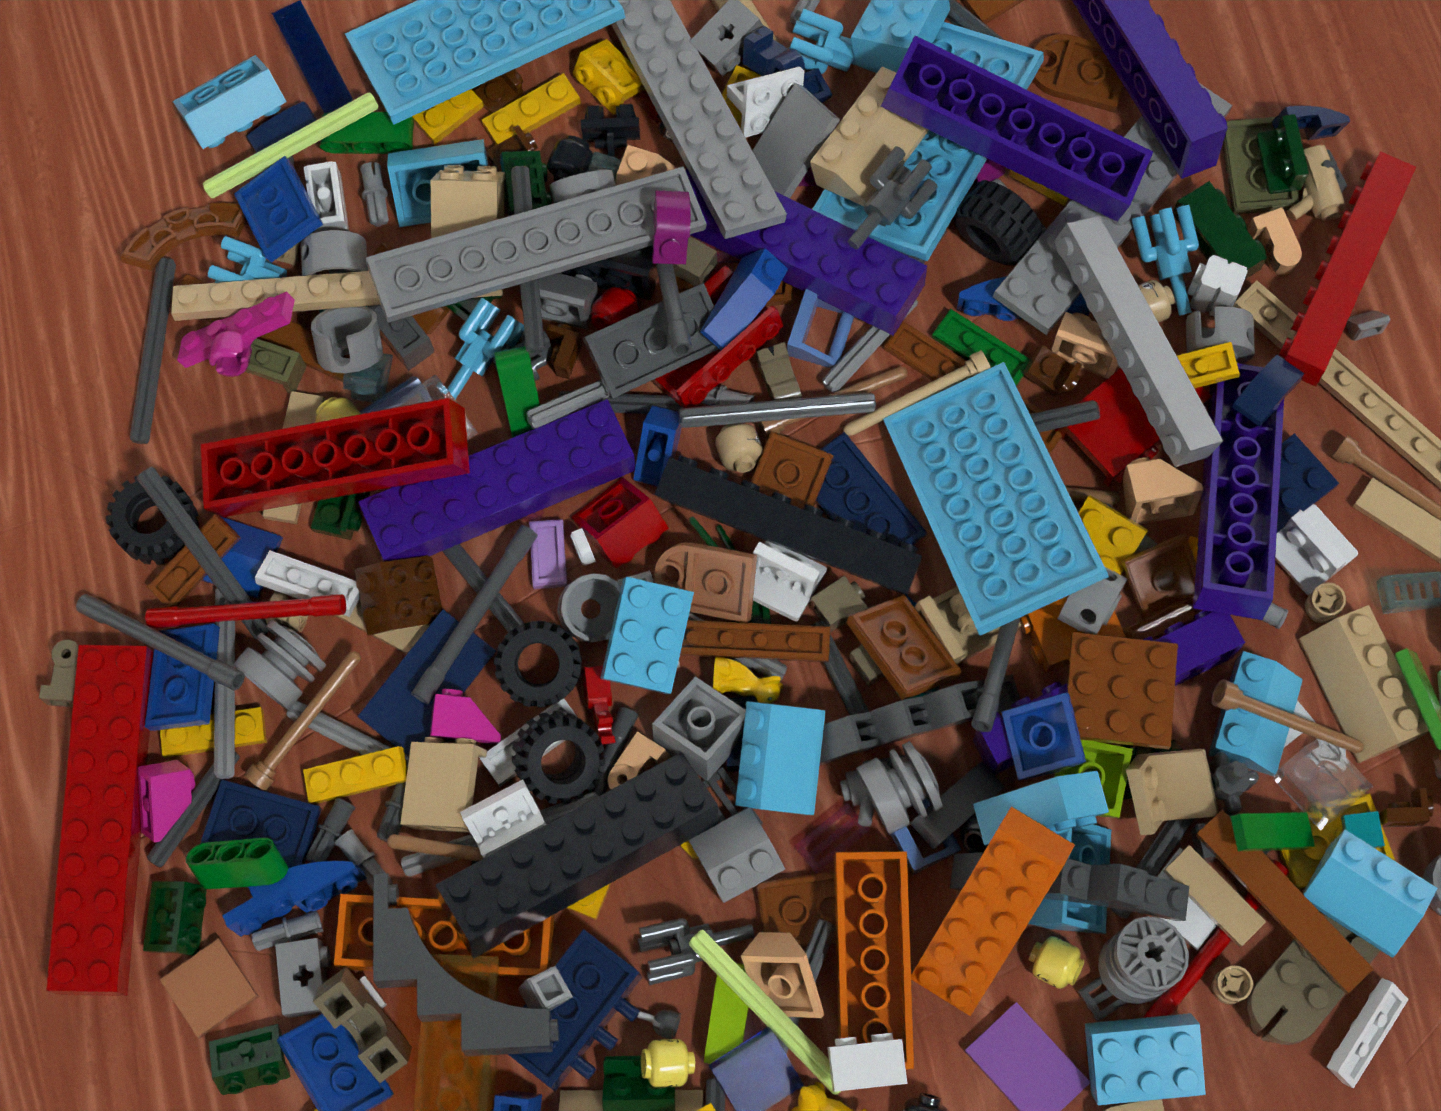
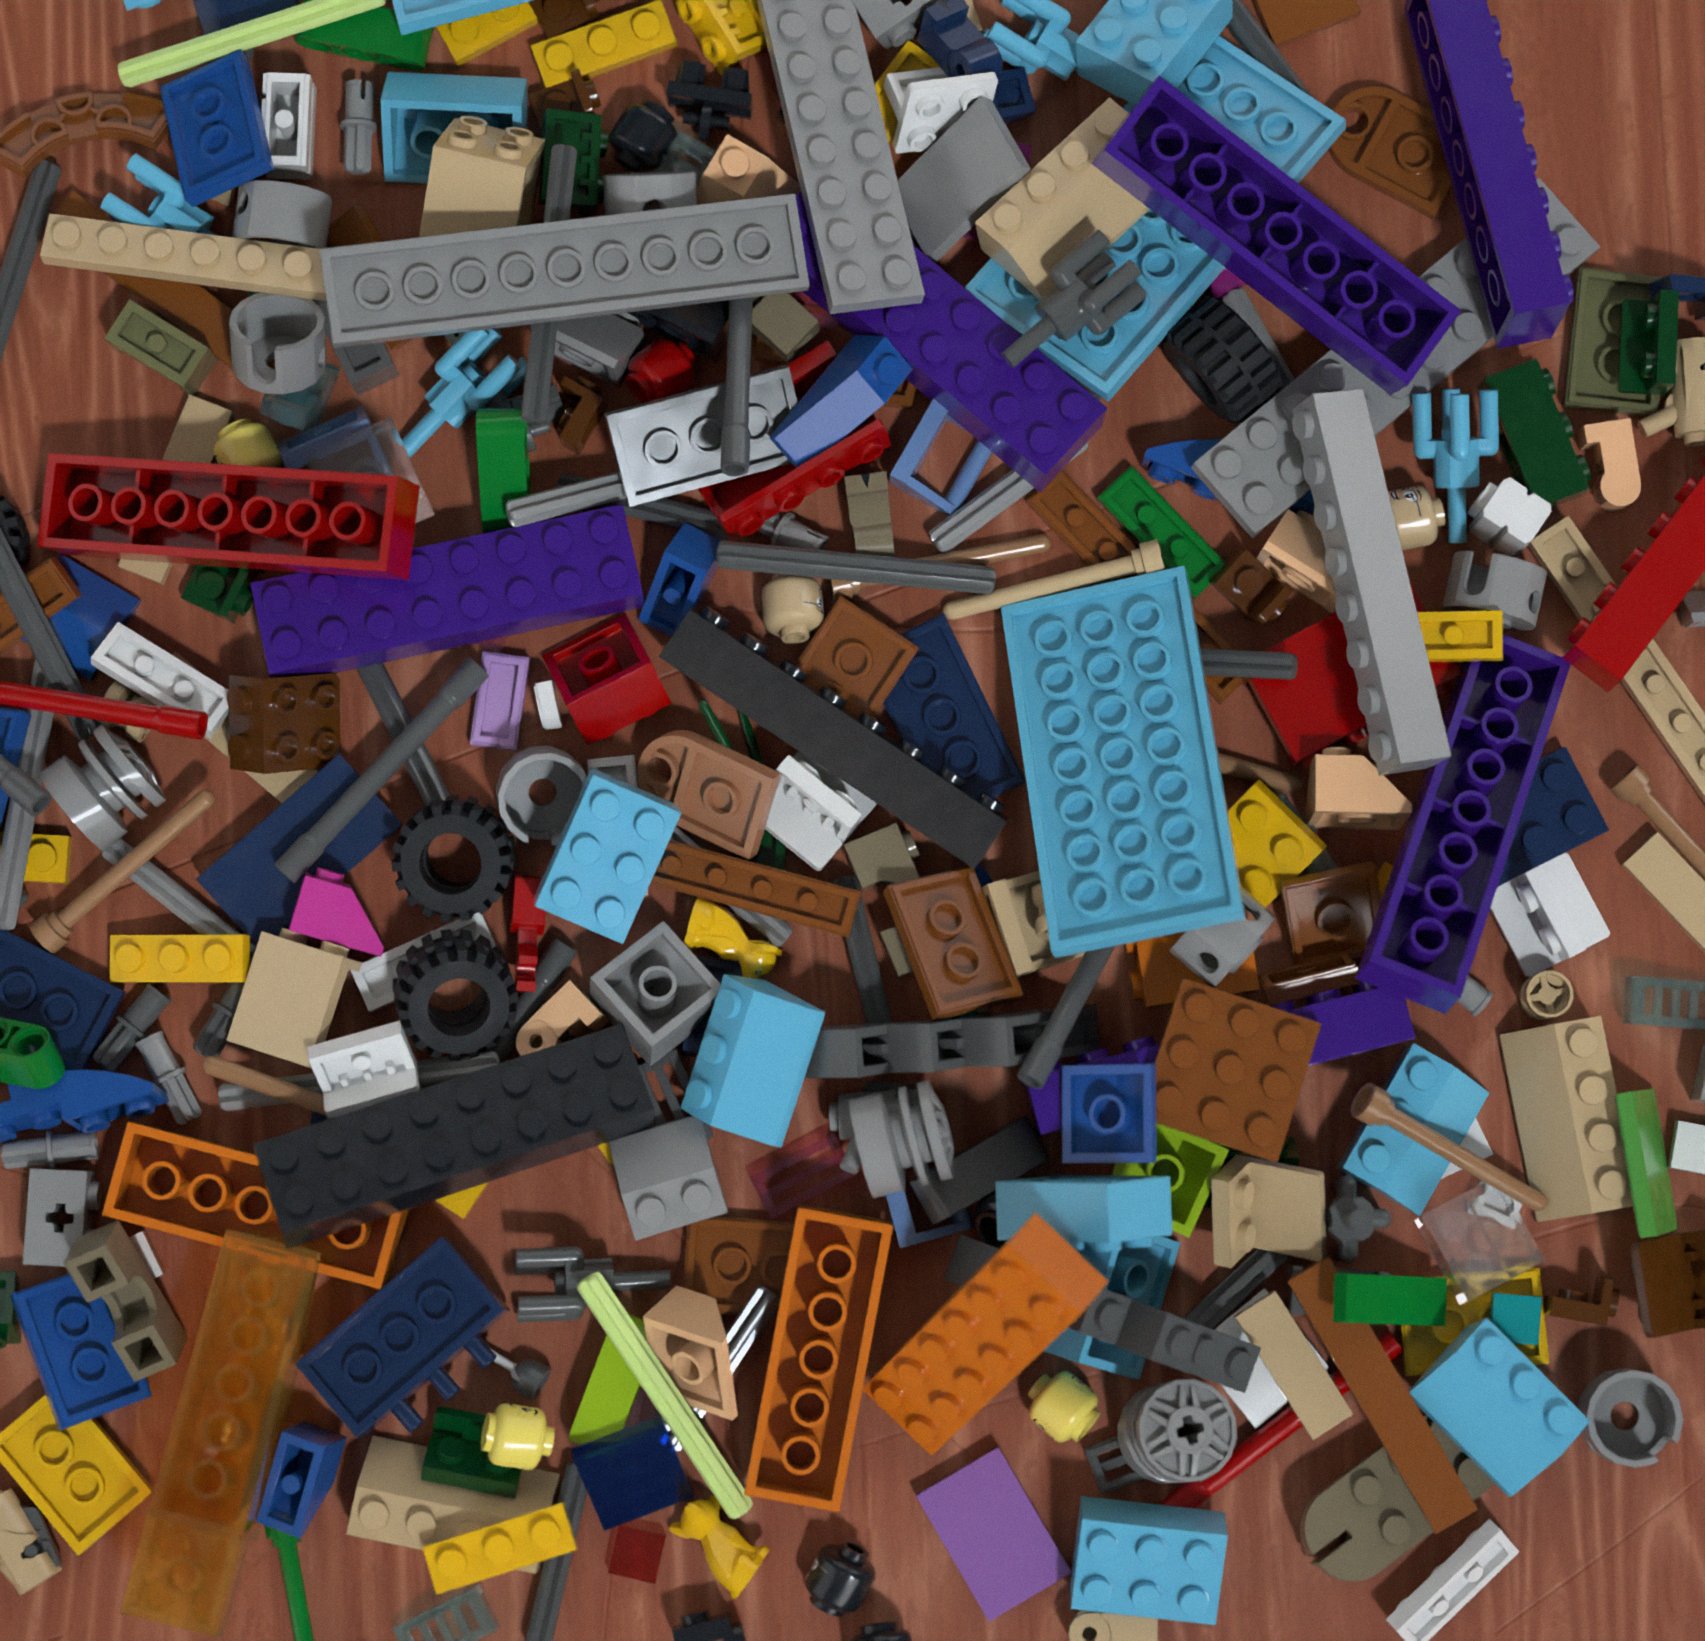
camera: 10 degrees right, 10 degrees up
dark pink plate [177,291,295,377] -> none
dark grey arch [373,873,559,1056] -> none
light grey slope [518,966,573,1011] -> none
magenta brick [652,190,691,265] -> none
white brick [827,1033,907,1092] -> none
tan wheel [1212,965,1253,1004] -> none
dark blue slope [1232,355,1304,427] -> none

